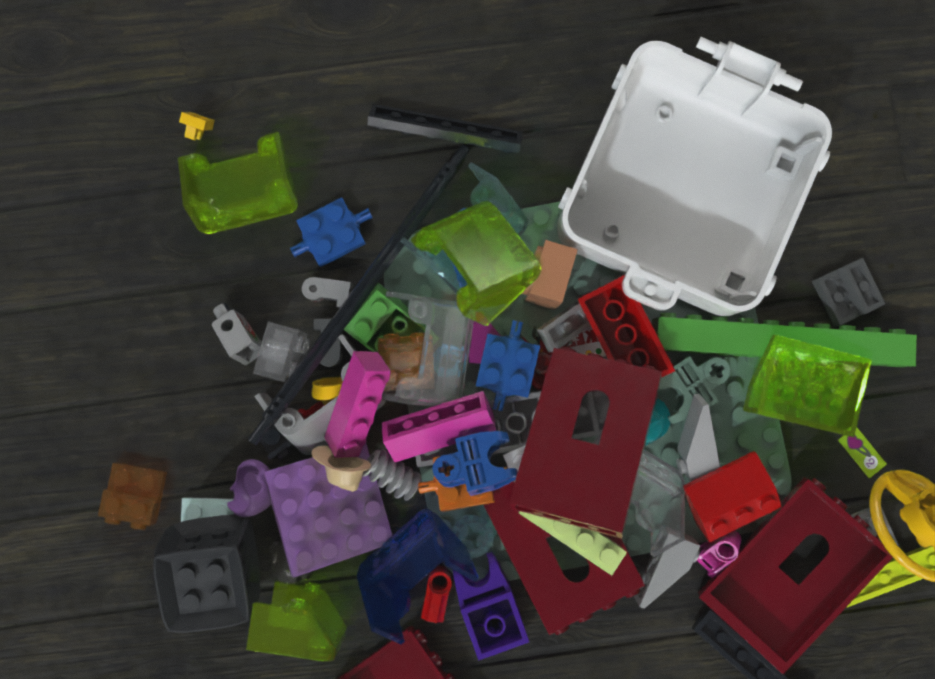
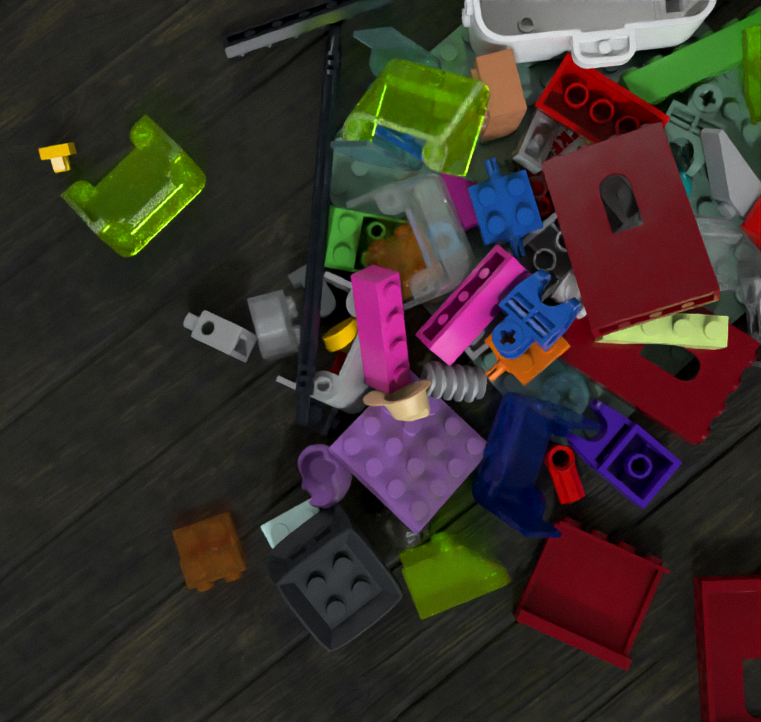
camera: 30 degrees left, 0 degrees up
blue plate [290,197,373,267] -> none
light grey leg [302,277,354,308] -> none

